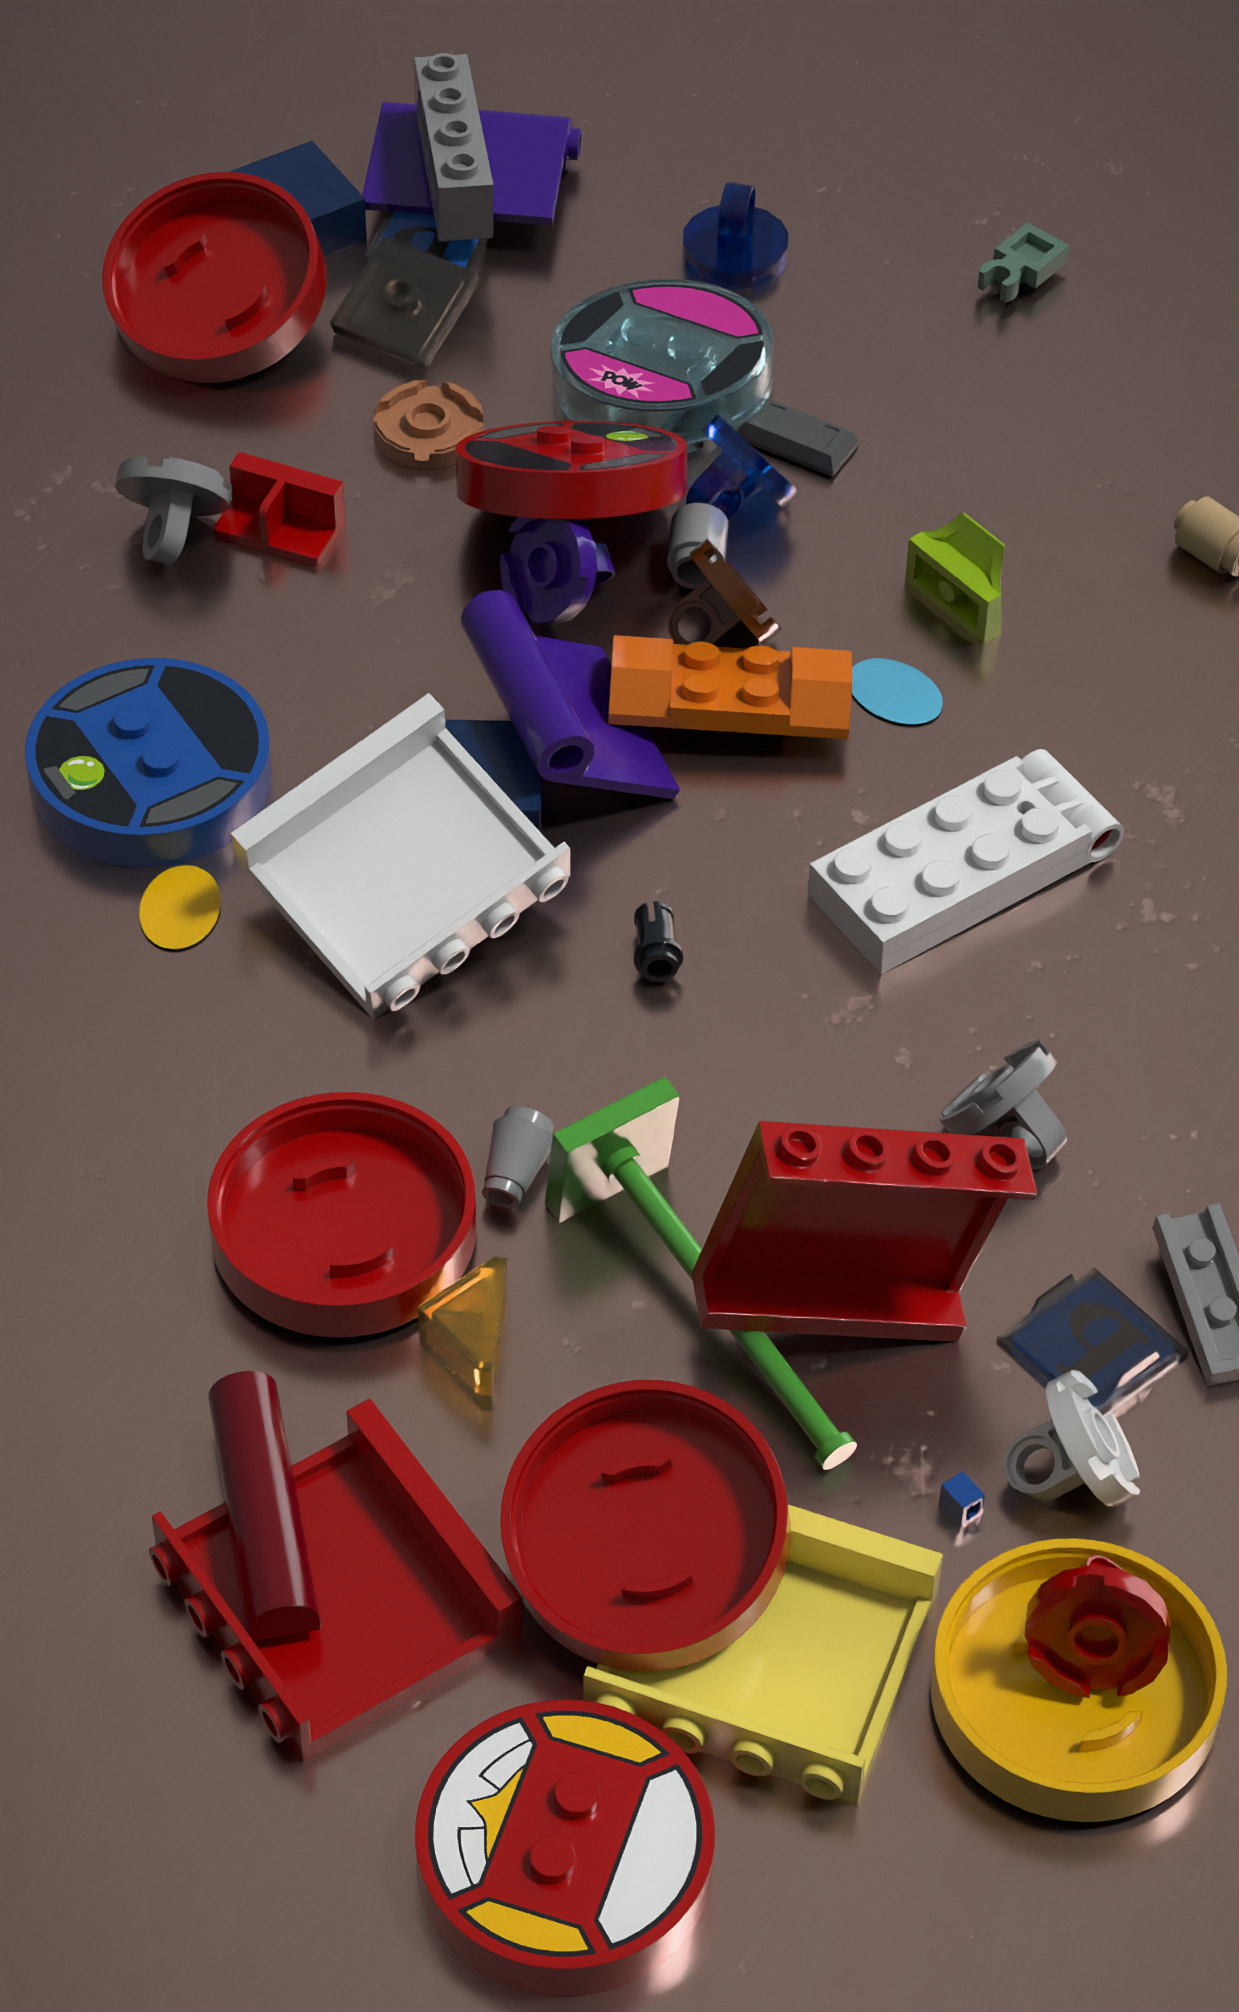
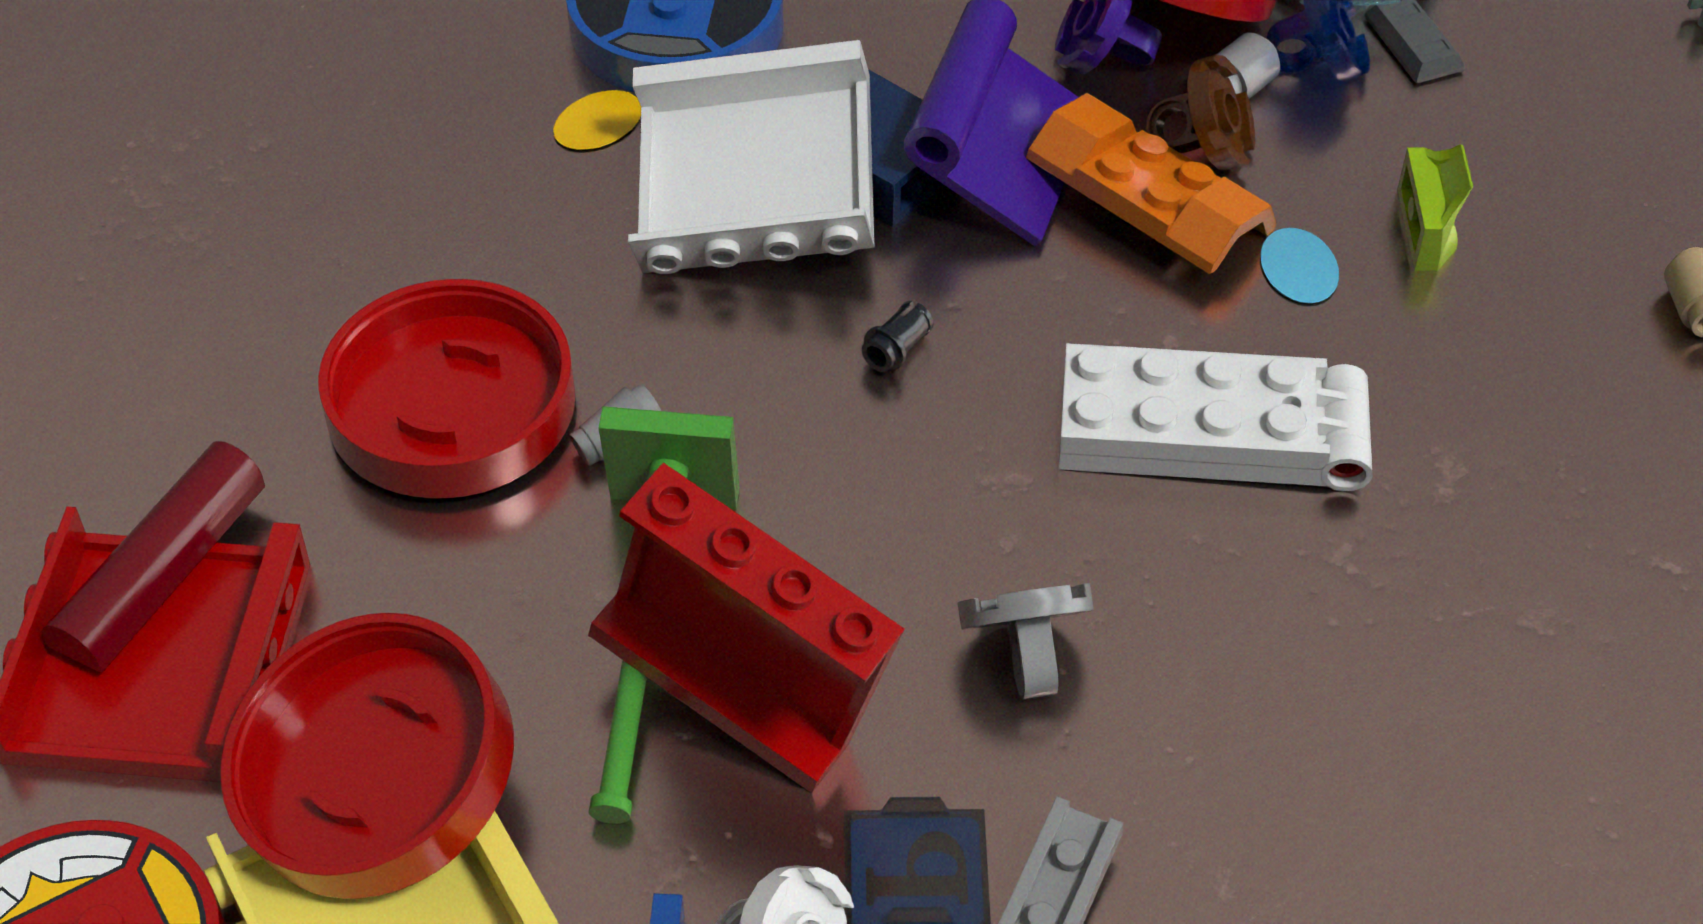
camera: 40 degrees right, 0 degrees up
clear yellow slope [418,1257,508,1408] -> none

